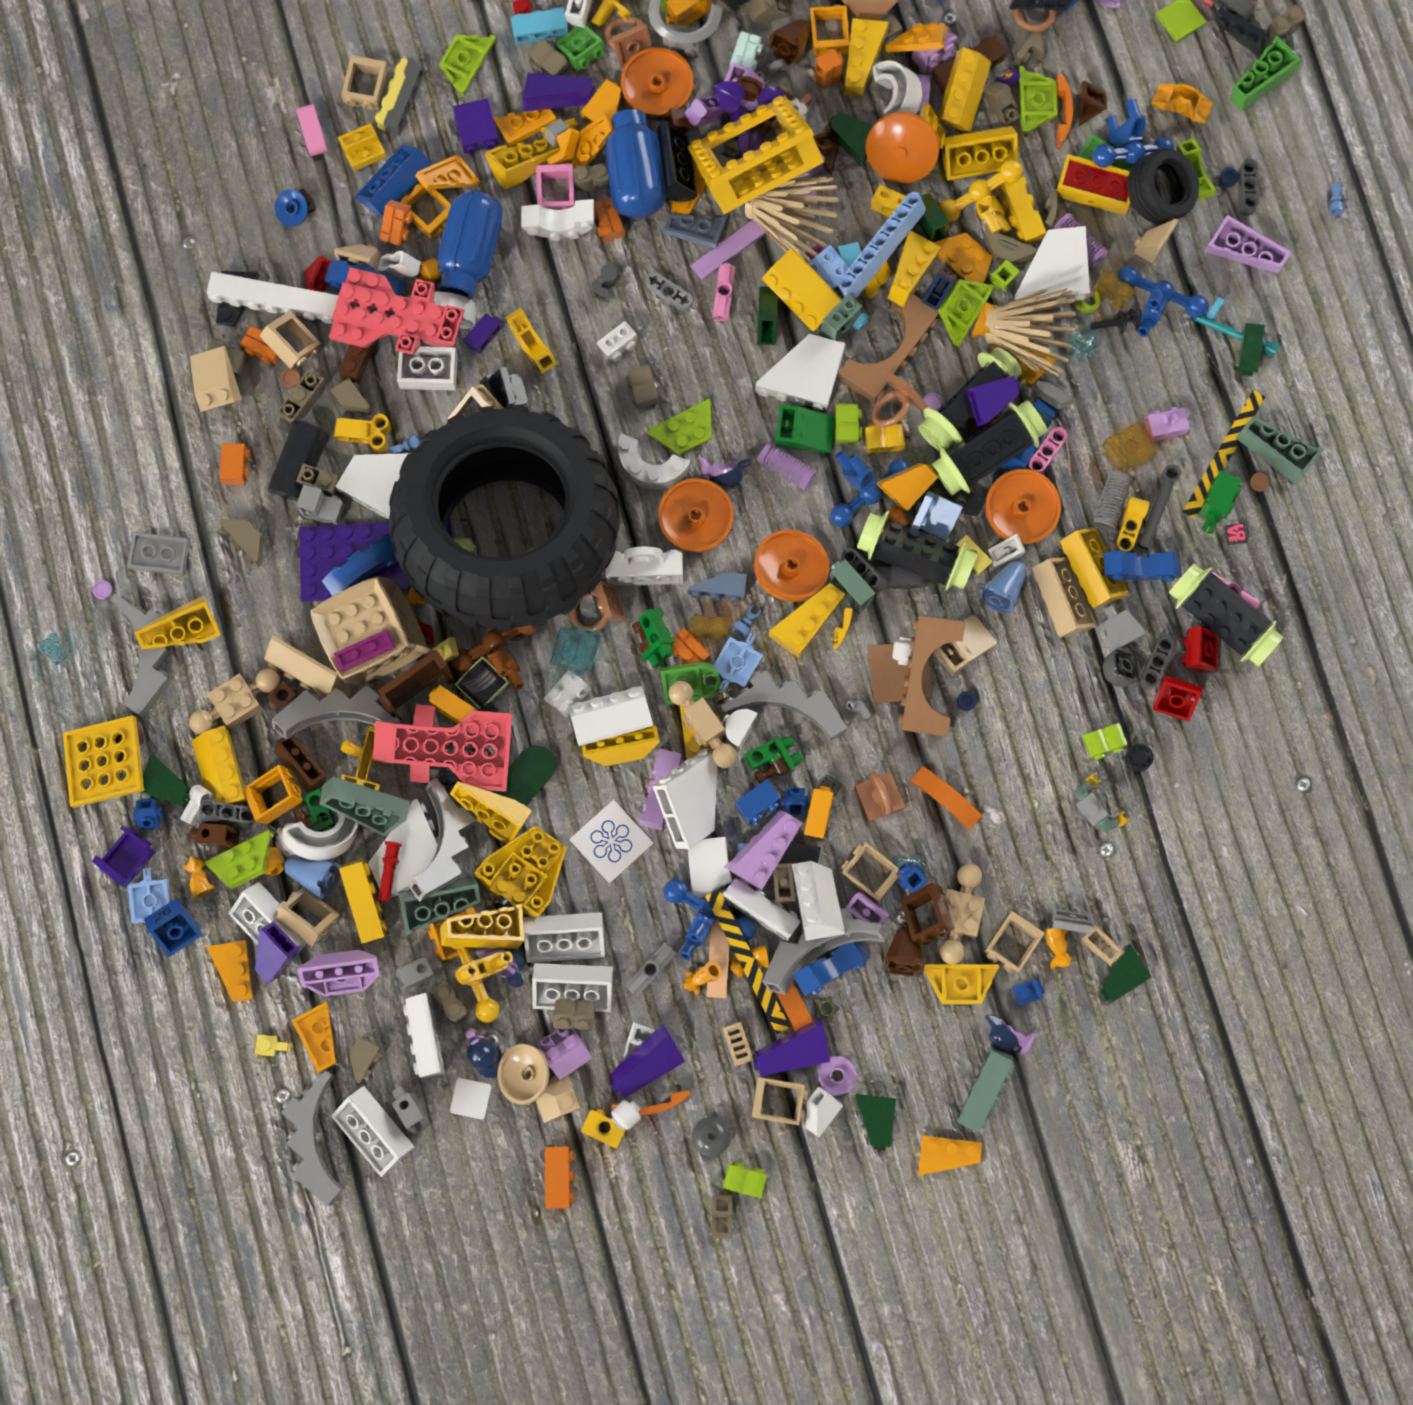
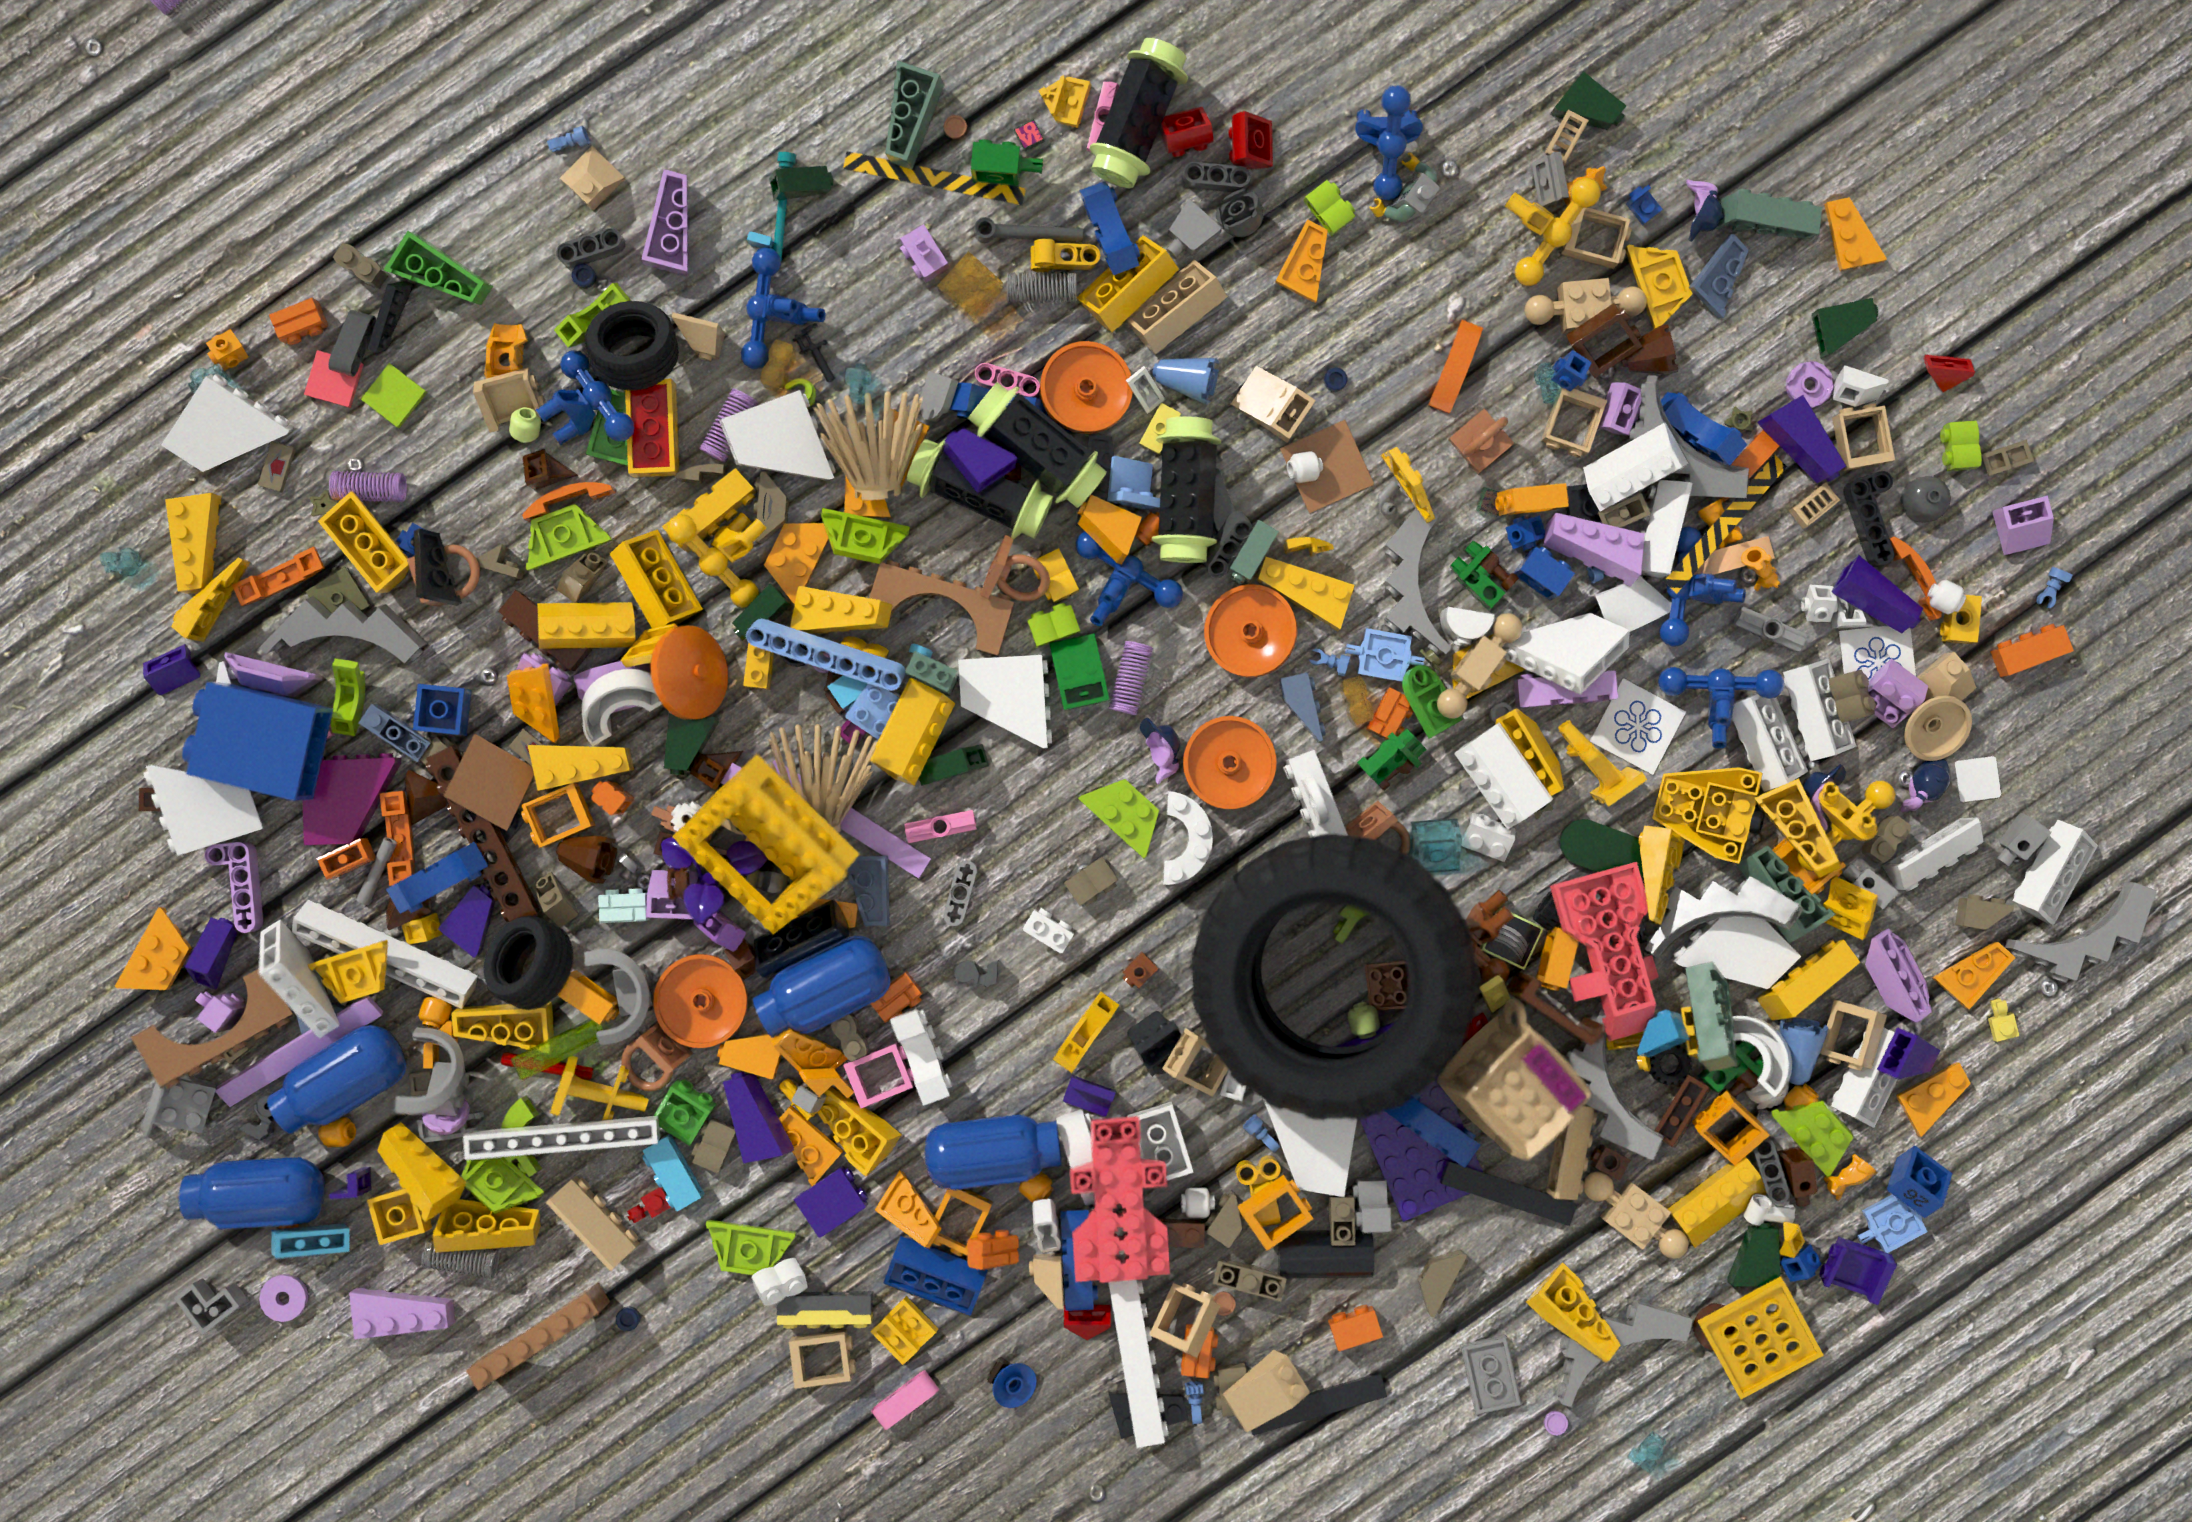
camera: 110 degrees left, 10 degrees up
red pin [378,841,402,902] -> none
medium nougat arch [898,614,965,737] -> none
dark blue torso [921,267,957,311] -> none
lavender piece [924,393,942,411] -> none
lime brick [990,259,1020,292] -> none
dark purple tile [995,68,1020,86] -> none
black wheel [1124,744,1154,773] -> none
none -> tan panel [473,368,546,433]
none -> yellowish green head [509,407,541,443]
none -> tan slope [560,146,625,211]
none -> white brick [752,1258,808,1306]
none -> yellow slope [1038,75,1092,128]
none -> dark orange brick [1122,951,1159,988]
none -> white head [1181,1187,1215,1219]
none -> medium blue piece [1185,1381,1204,1424]
none -> light orange window [1237,1175,1313,1251]
none -> black tile [1251,1373,1387,1436]
none -> light orange wing [1275,219,1328,303]
none -> blue connector [1355,85,1423,201]
none -> yellow wing [1381,447,1435,523]
none -> black tile [1440,1160,1577,1226]
none -> yellow connector [1505,178,1601,286]
none -> yellow piece [1558,720,1647,807]
none -> dark azure slope [1637,1010,1690,1057]
none -> black tyre [1648,1045,1692,1085]
none -> blue connector [1658,667,1785,749]
none -> sand blue wing [1689,234,1749,319]
none -> yellow slope [1779,1222,1805,1258]
none -> white brick [1801,585,1838,622]
none -> yellow slope [1823,876,1878,940]
none -> white sticker [1839,626,1916,681]
none -> black beam [1843,471,1894,567]
none -> red slope [1923,354,1975,393]
none -> lavender slope [1992,496,2054,555]
none -> medium blue piece [2037,567,2073,608]

